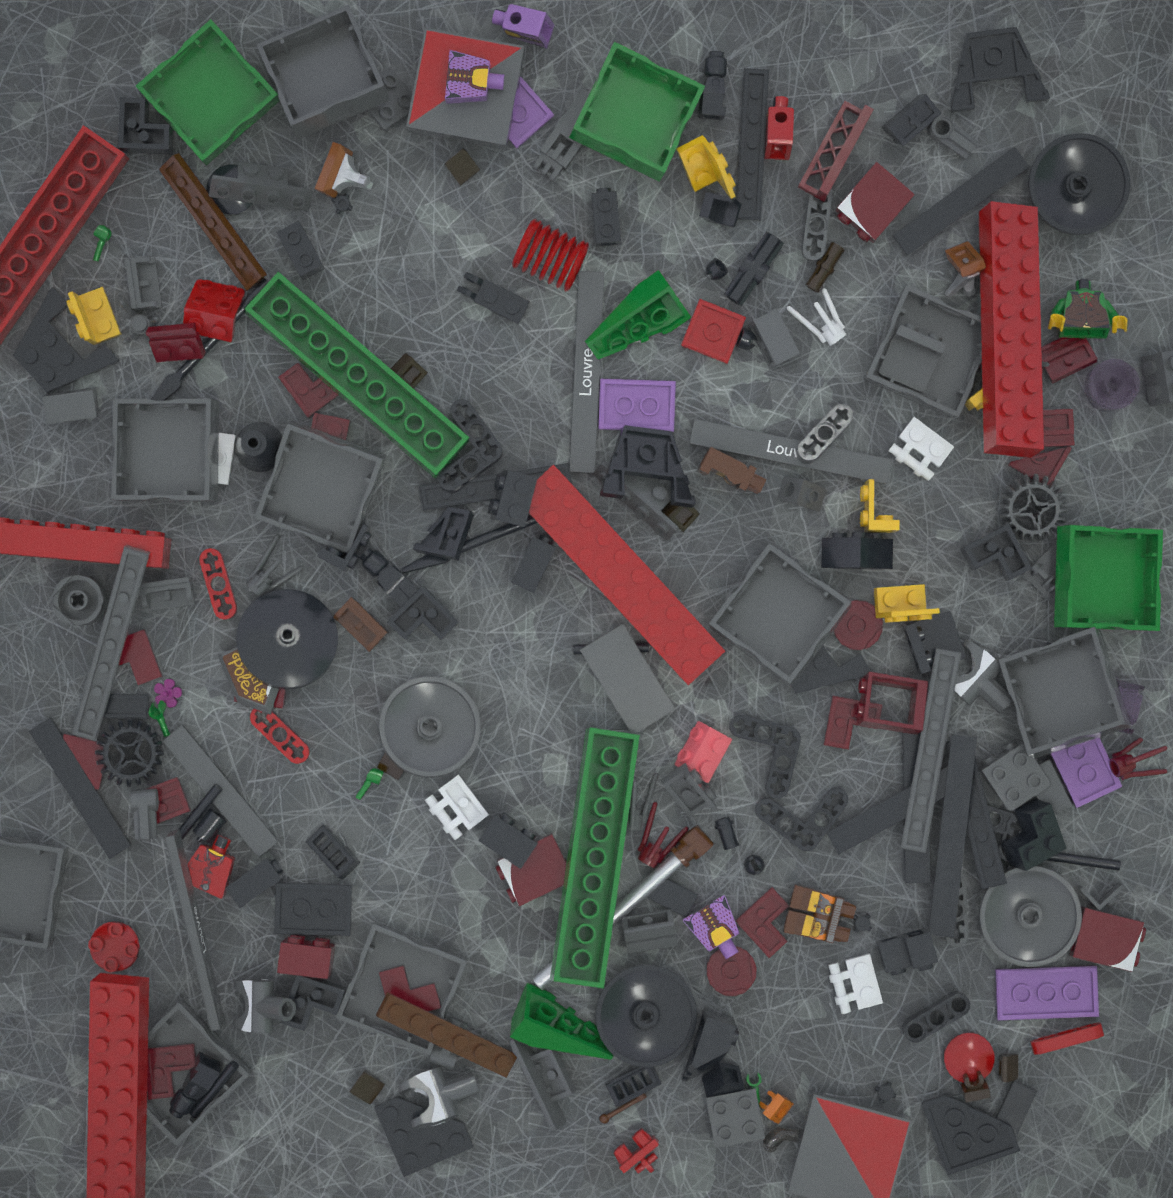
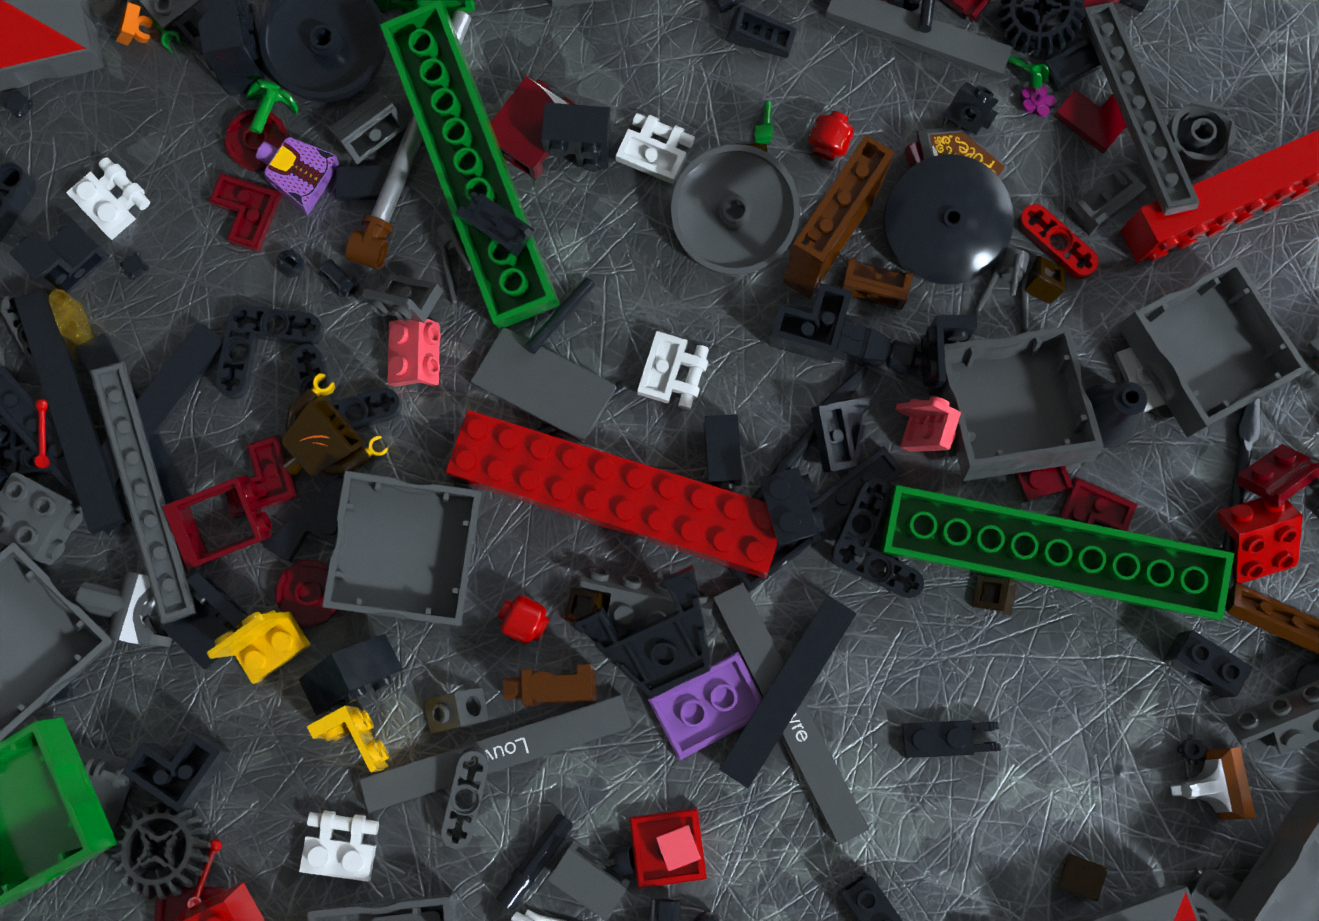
camera: 145 degrees right, 10 degrees down
red beam [250,709,310,764] -> none
red piece [512,218,589,292] -> none
green wedge [585,270,692,359] -> none
dark red plant [637,802,689,868] -> none
reddish brown hips [783,884,856,943] -> none
none -> red hinge [34,399,50,469]
none -> clear yellow piece [49,289,94,346]
none -> red hinge [185,839,222,909]
none -> green plant [247,79,299,134]
none -> dark brown torso [282,374,388,476]
none -> black hinge [456,191,535,258]
none -> black axle [496,814,574,911]
none -> red head [497,594,550,645]
none -> black bar [525,277,595,354]
none -> white plate [637,331,709,410]
none -> coral tile [656,825,701,872]
none -> black tile [719,595,857,789]
none -> reddish brown window [783,135,895,299]
none -> red head [808,111,855,161]
none -> coral bracket [895,397,961,452]
none -> black brick [944,82,999,135]
none -> dark brown slope [1025,255,1065,304]

